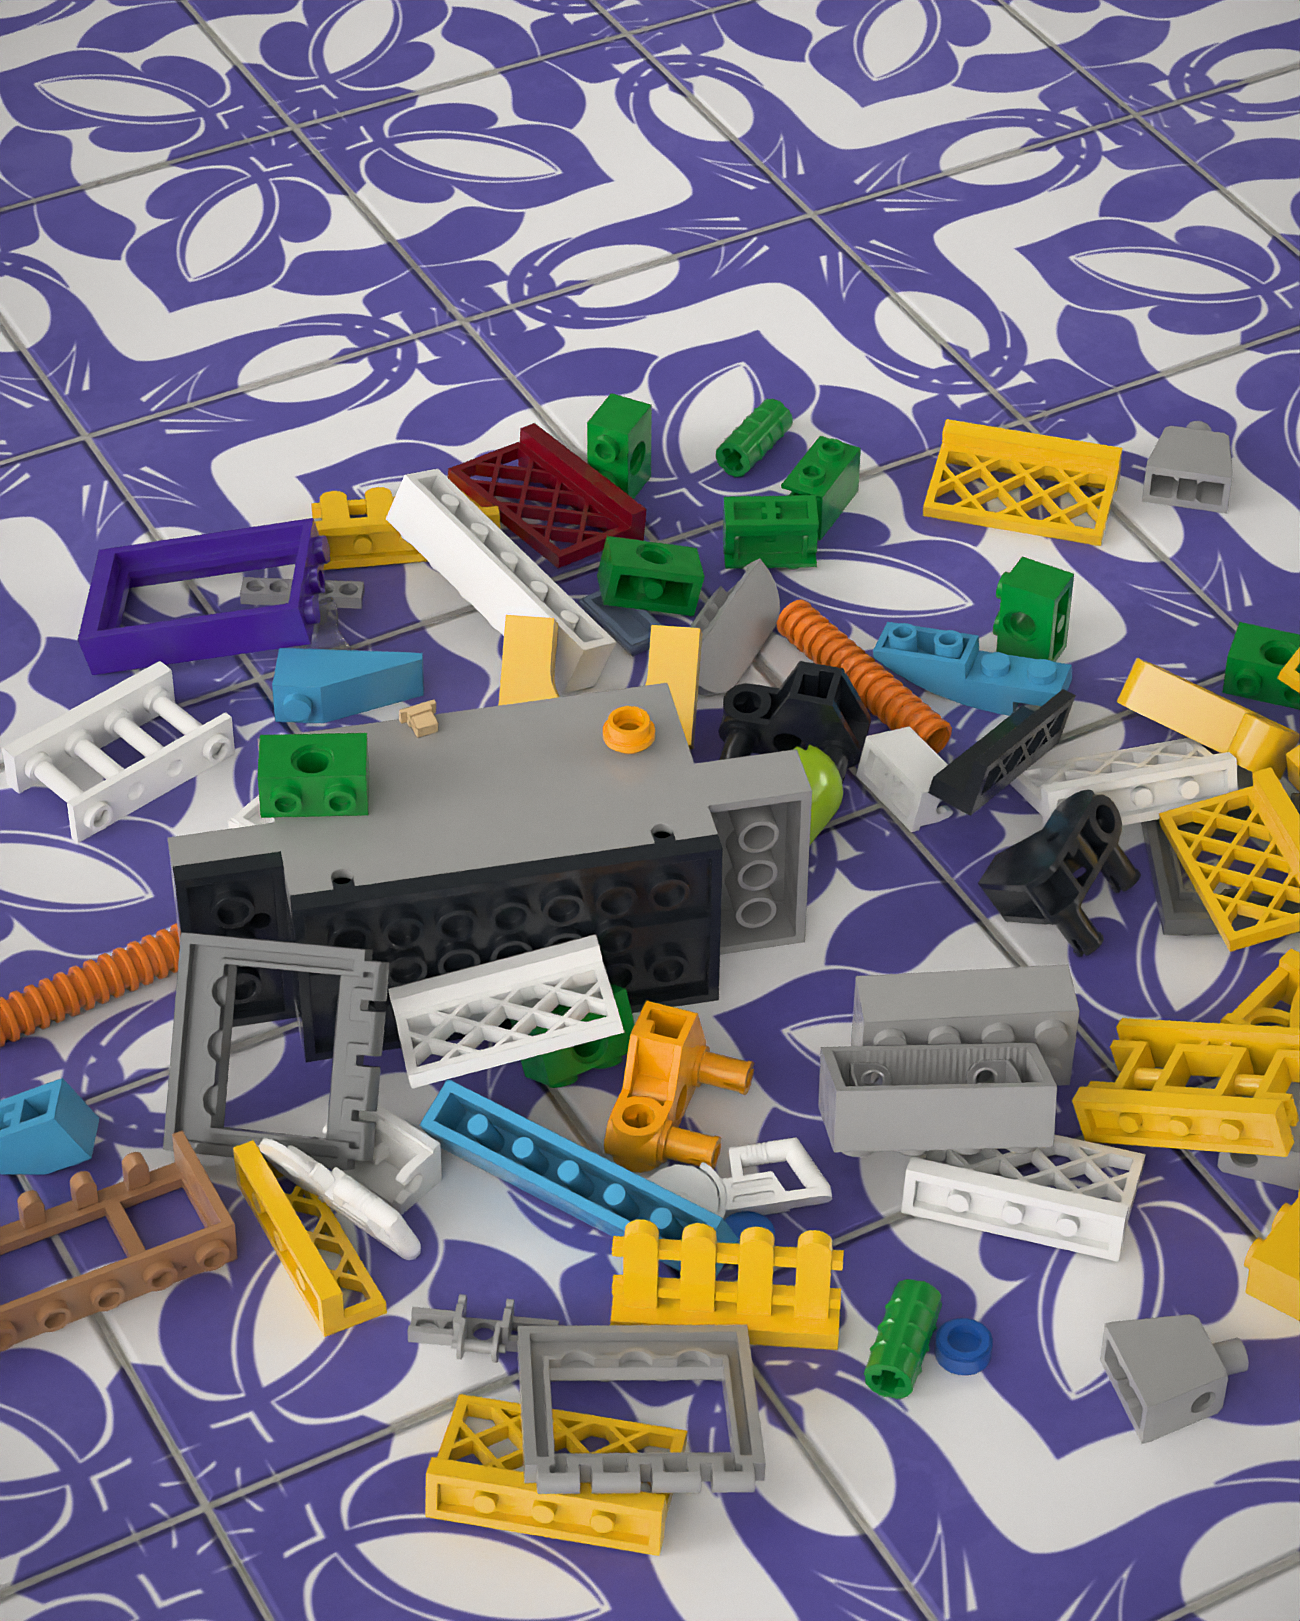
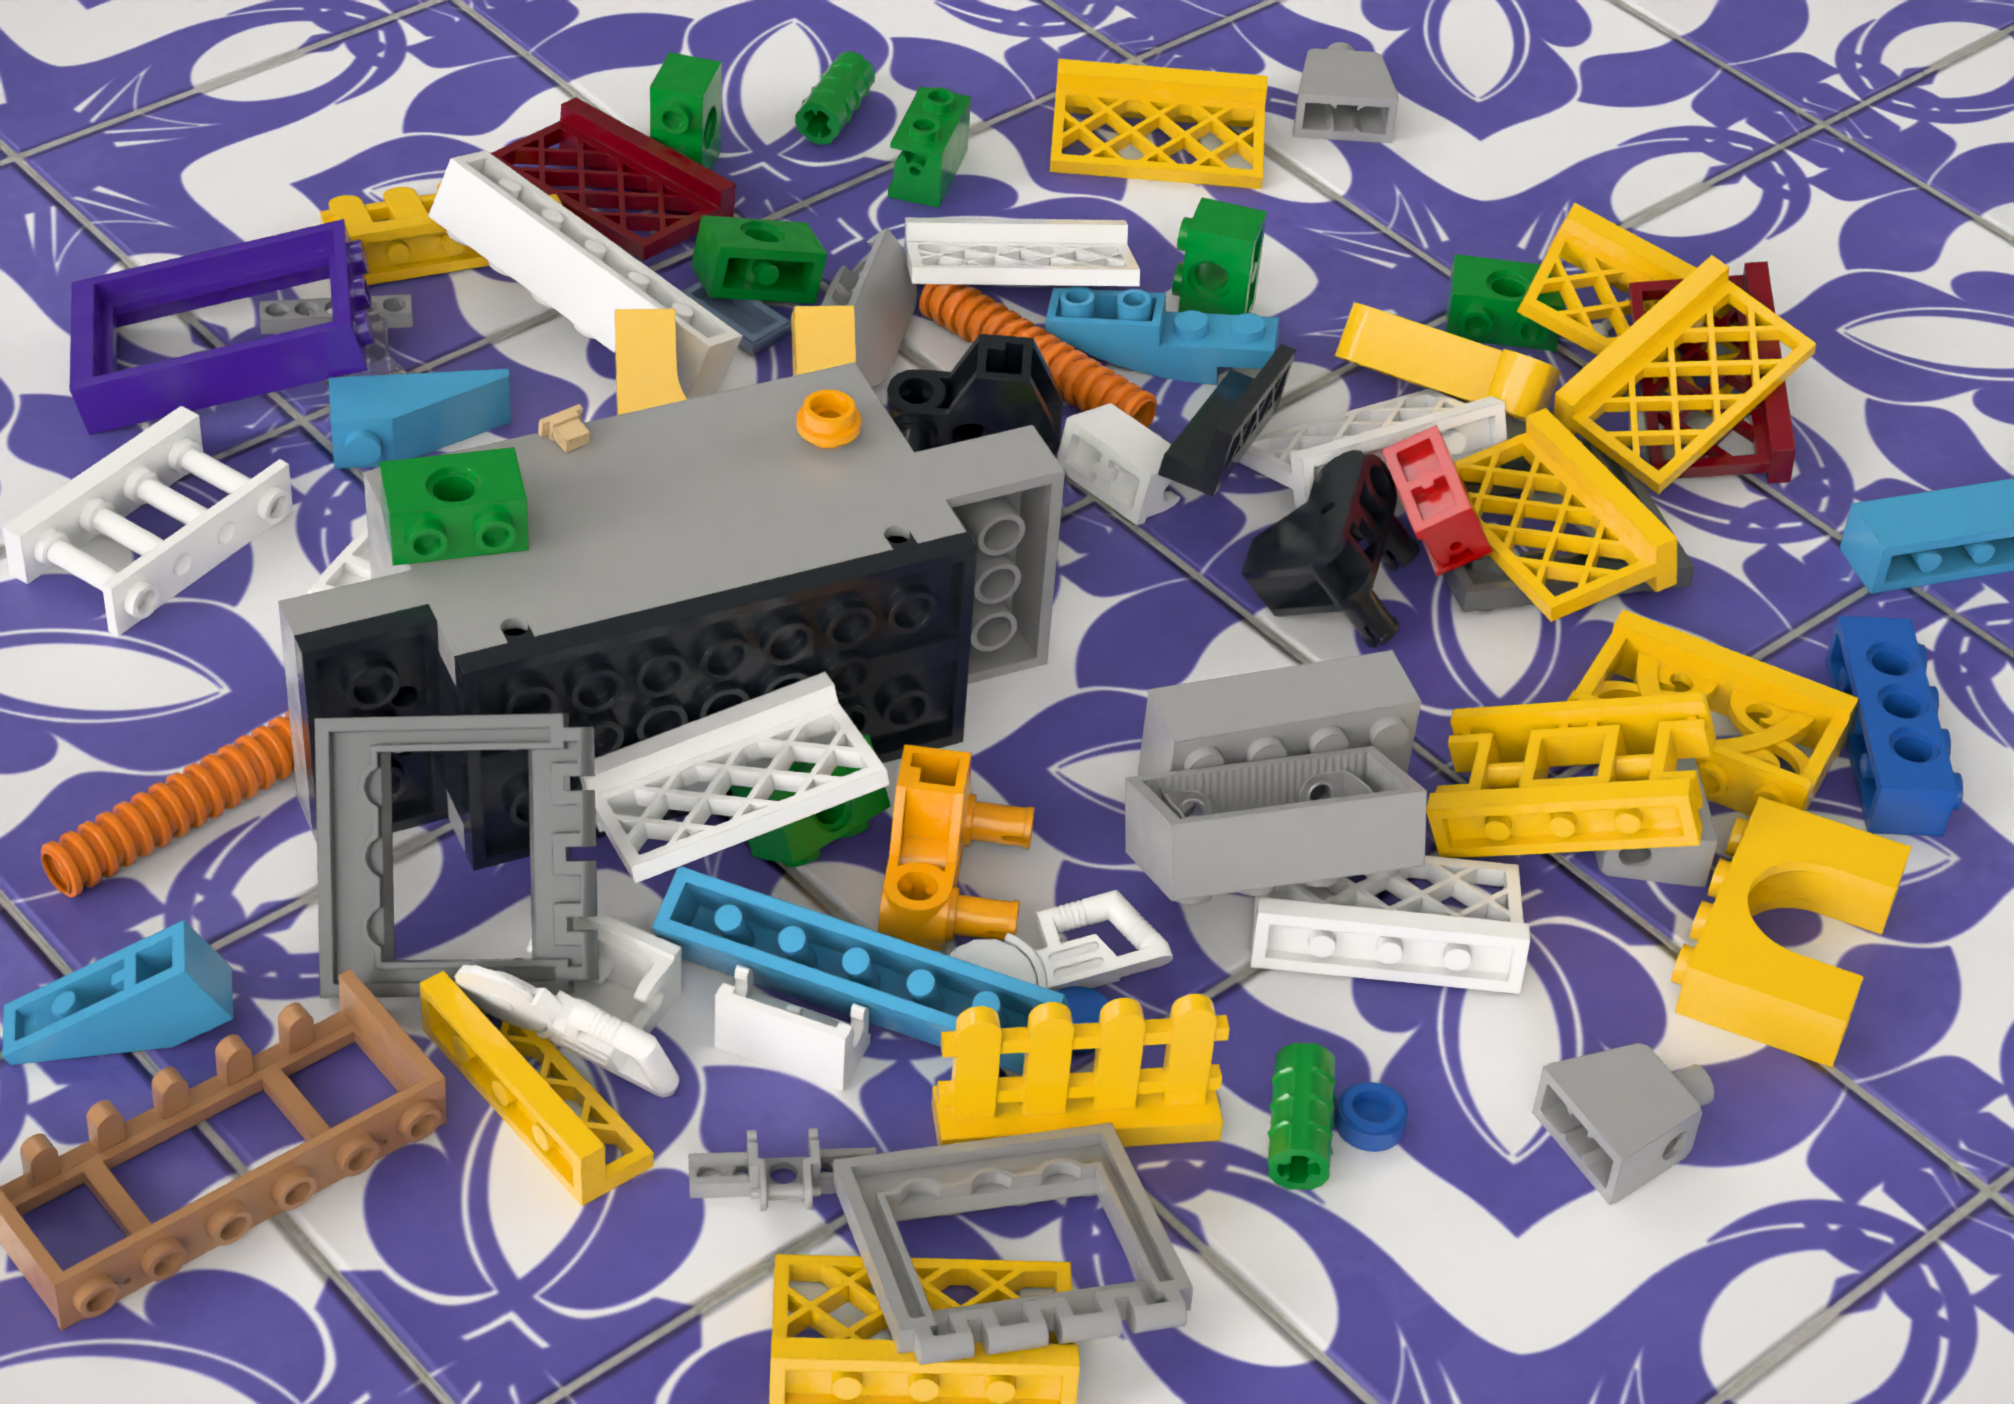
camera: 15 degrees left, 0 degrees up
green hinge [723,495,819,569] -> none
none -> white hinge [714,964,871,1091]
none -> white fence [904,217,1140,286]
none -> hinge [1381,425,1493,577]

